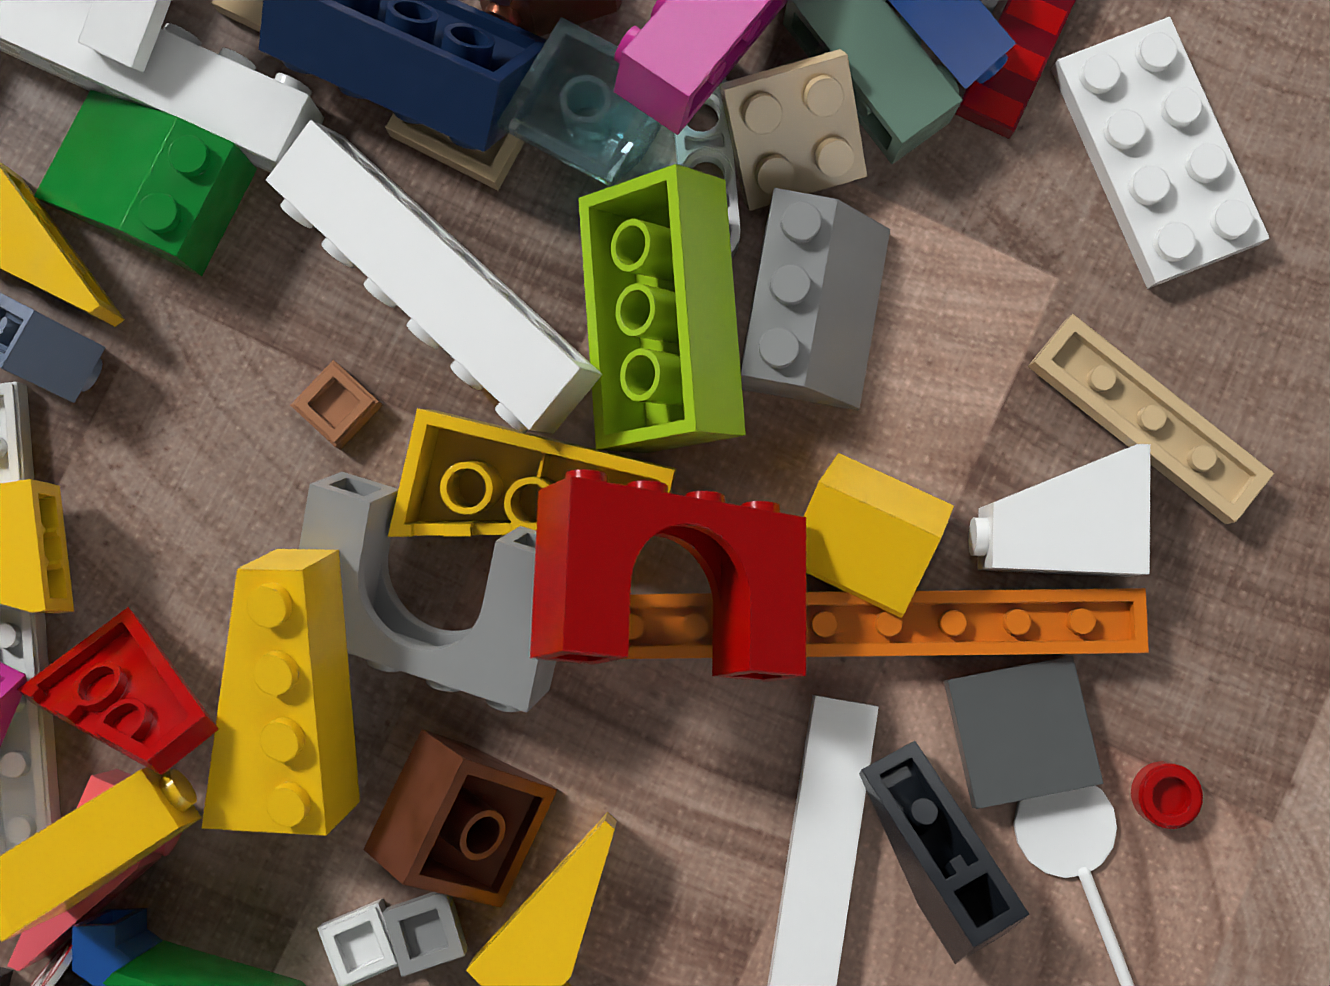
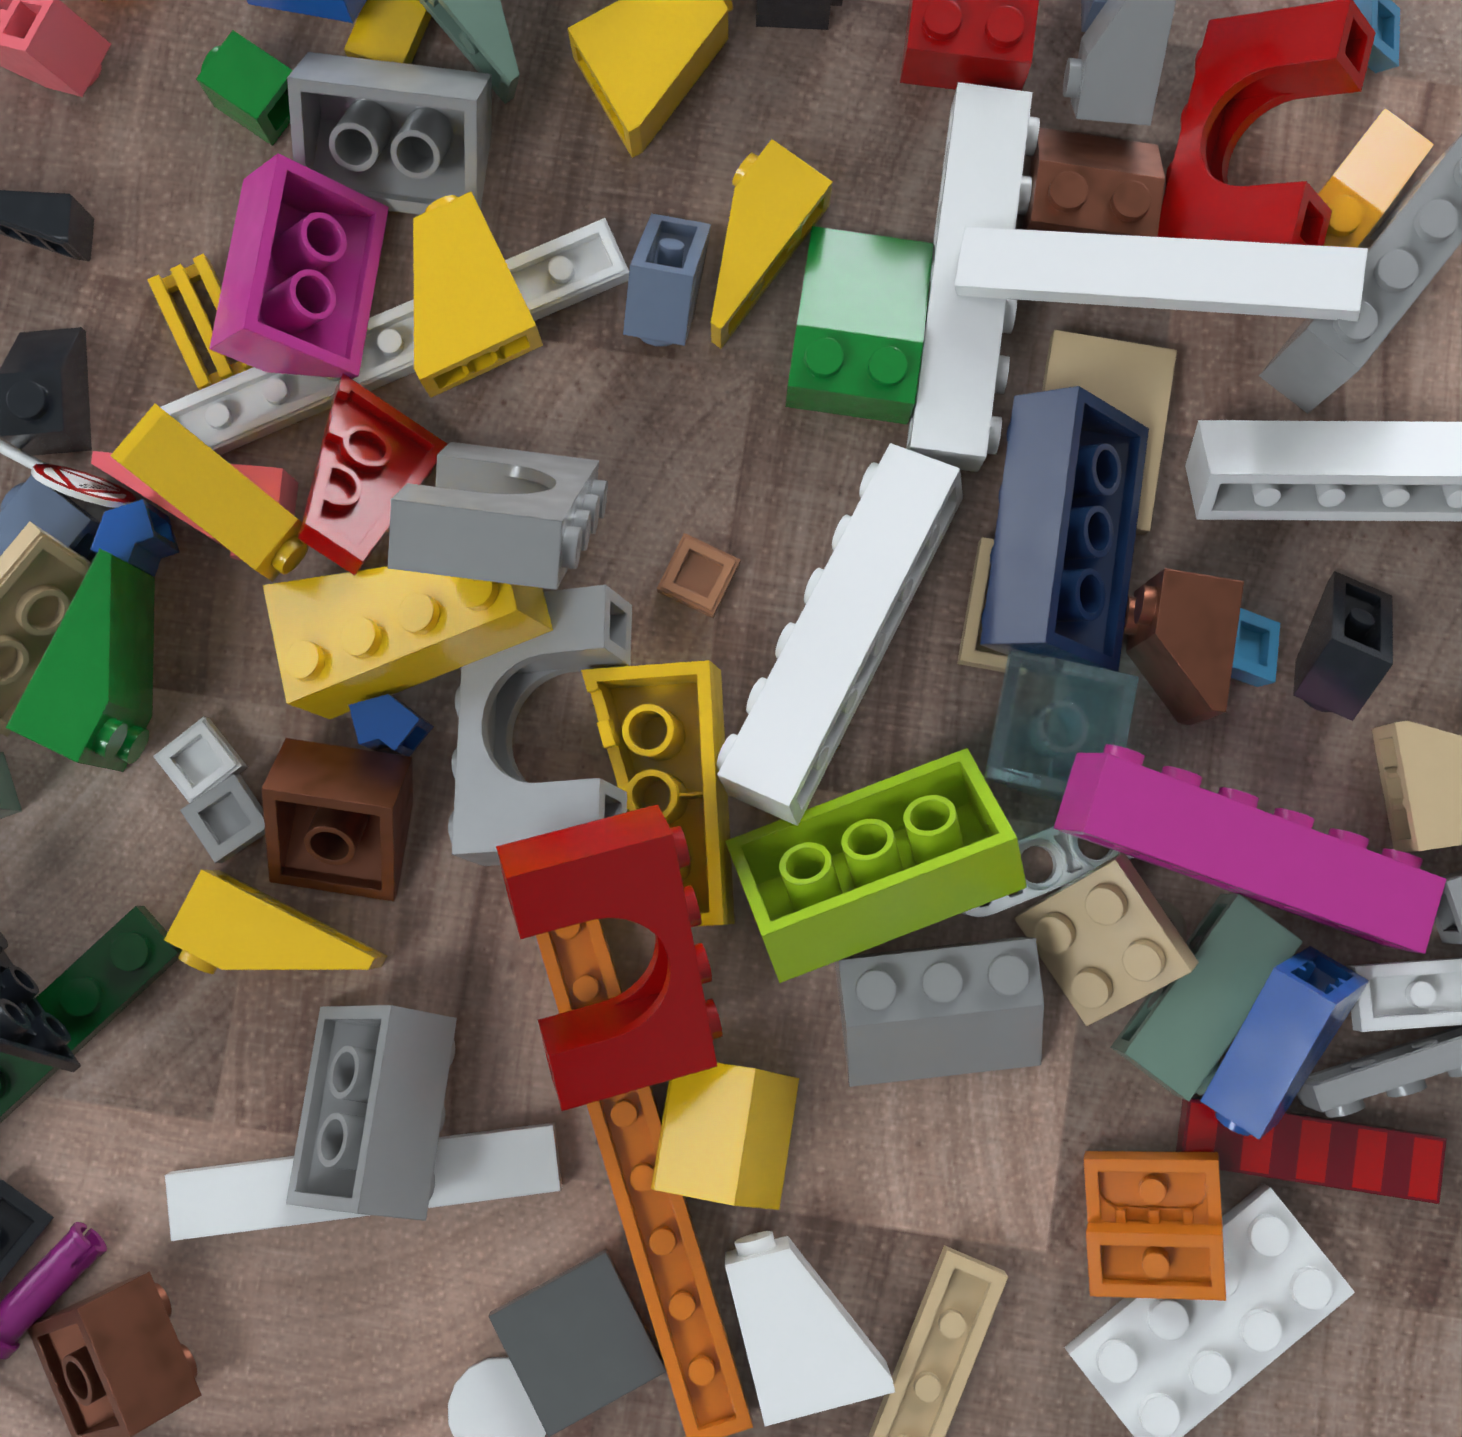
camera: 75 degrees right, 0 degrees up
black slope [859,741,1029,964] -> none
none -> light grey slope [286,1005,457,1221]
none -> blue piece [349,694,434,757]
none -> light grey arch [388,442,608,590]
none -> orange slope [1084,1151,1226,1301]

